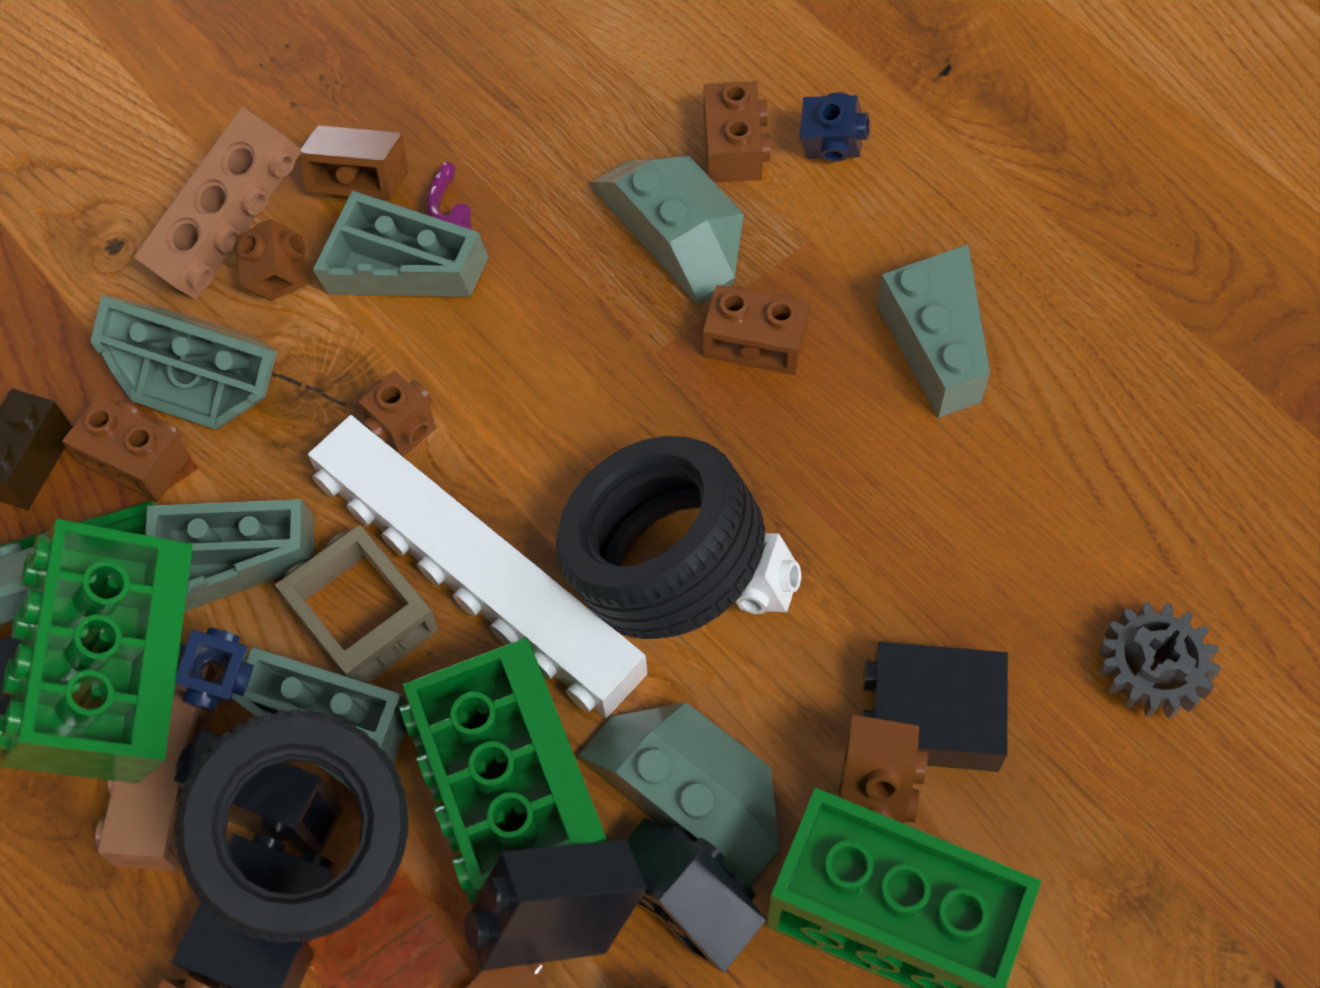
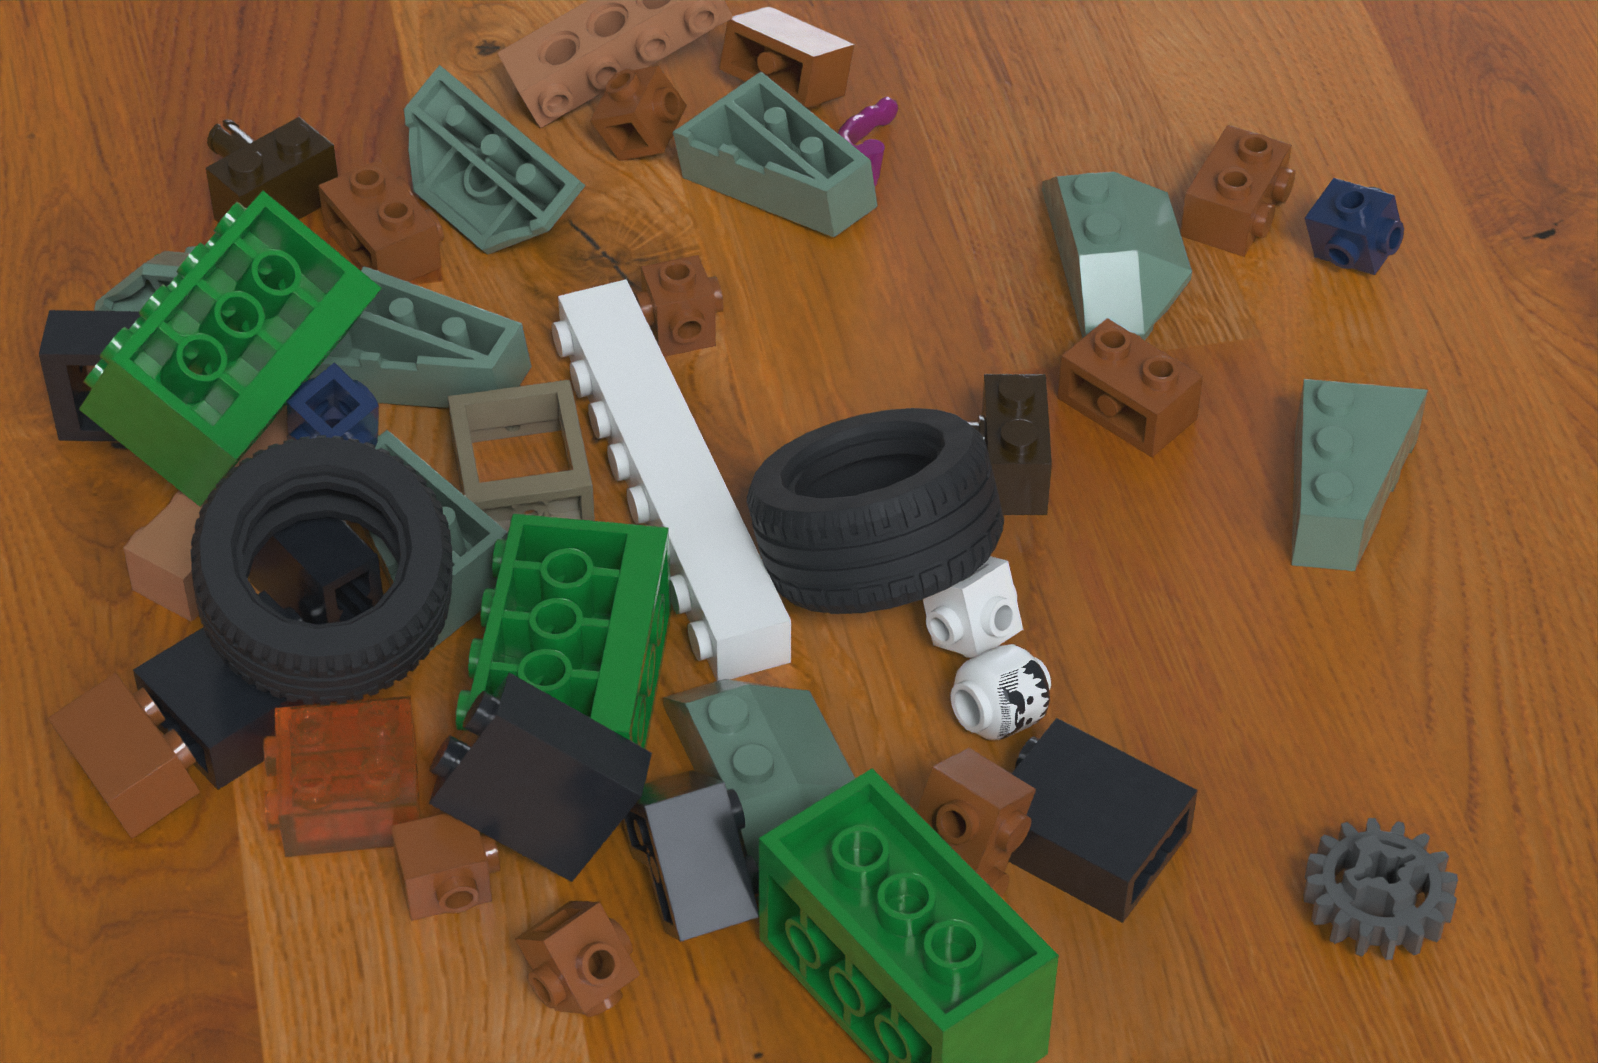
camera: 25 degrees right, 15 degrees down
none -> white head [950,644,1051,740]
none -> dark brown brick [967,374,1052,515]

